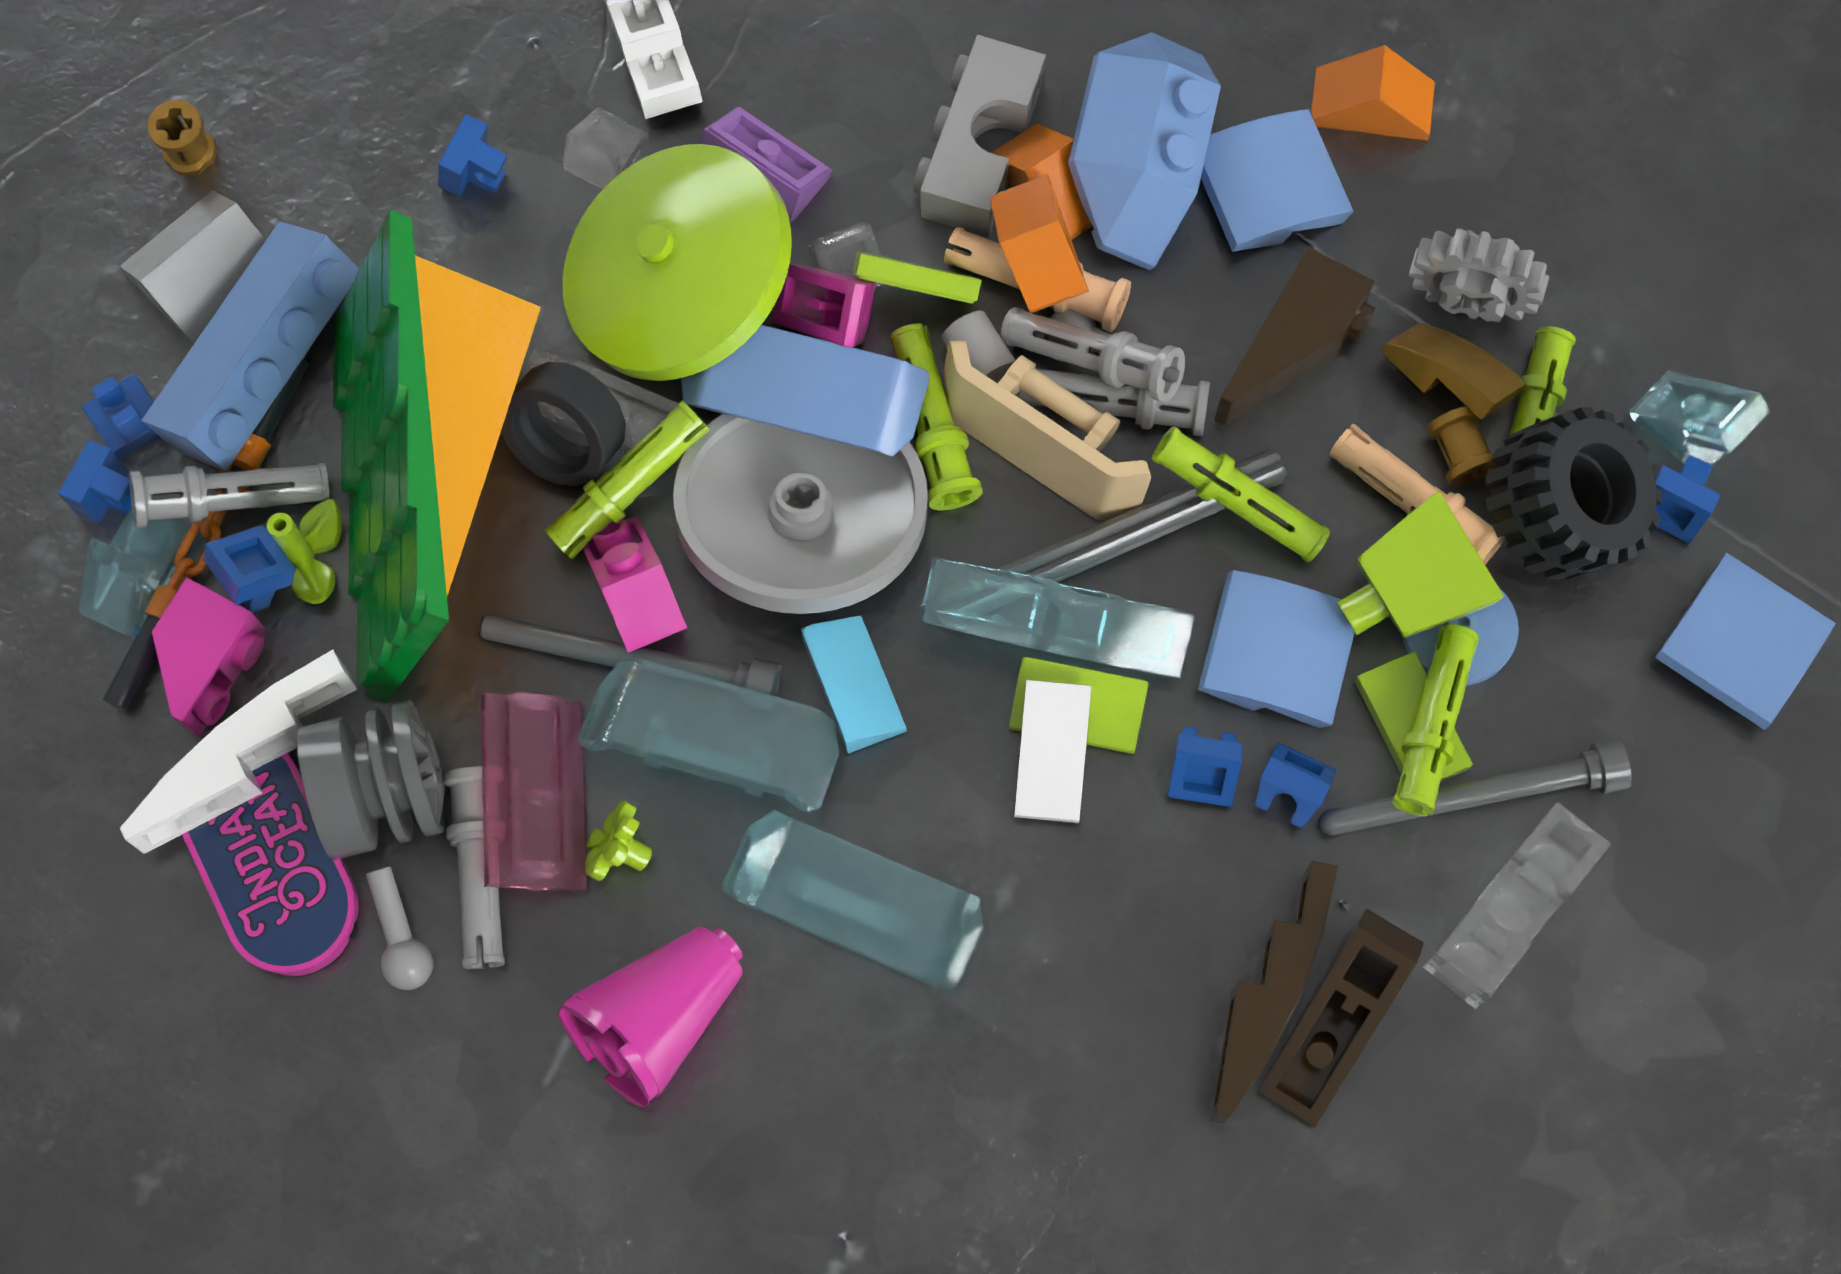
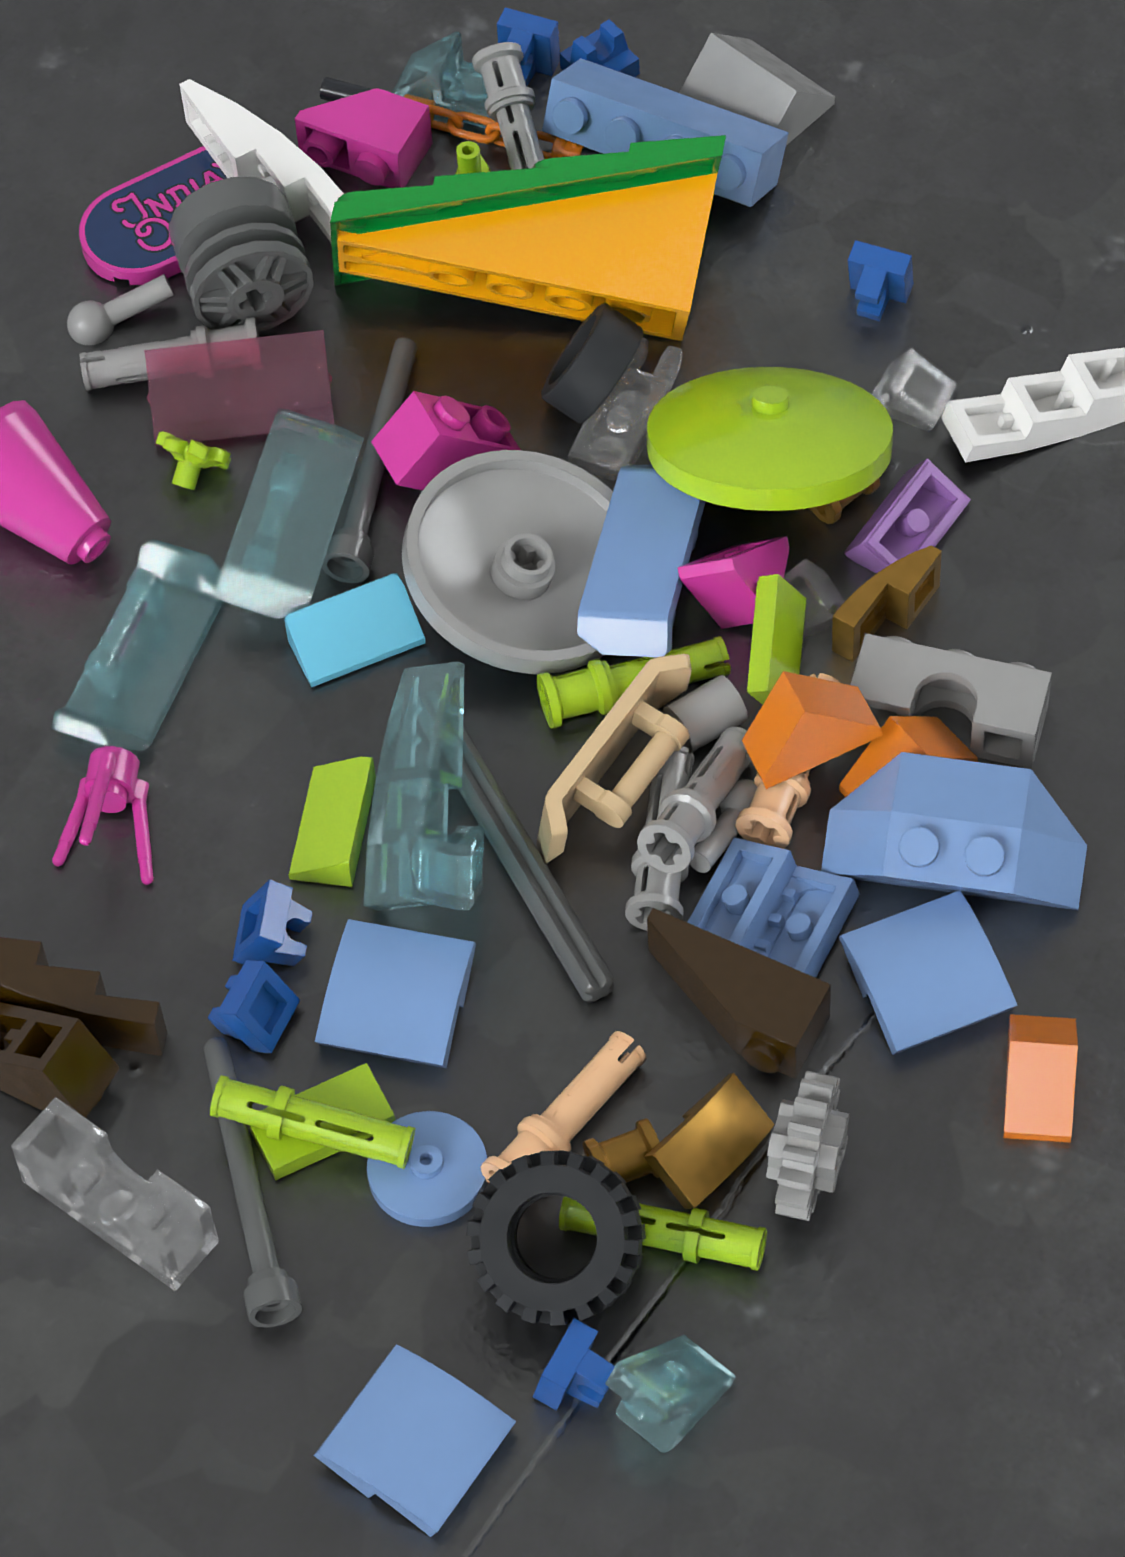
camera: 90 degrees right, 15 degrees down
pearl gold bush [147,100,217,177] -> none
blue tile [204,524,295,613] -> none
lime pin [544,400,710,559] -> none
white slope [1014,680,1091,823] -> none
lime pin [1152,426,1330,562] -> none
lime torso [1337,491,1504,639] -> none
none -> dark pink plant [52,746,154,885]
none -> clear light blue slope [398,826,484,911]
none -> medium blue slope [687,837,860,978]
none -> pearl gold slope [832,546,942,662]

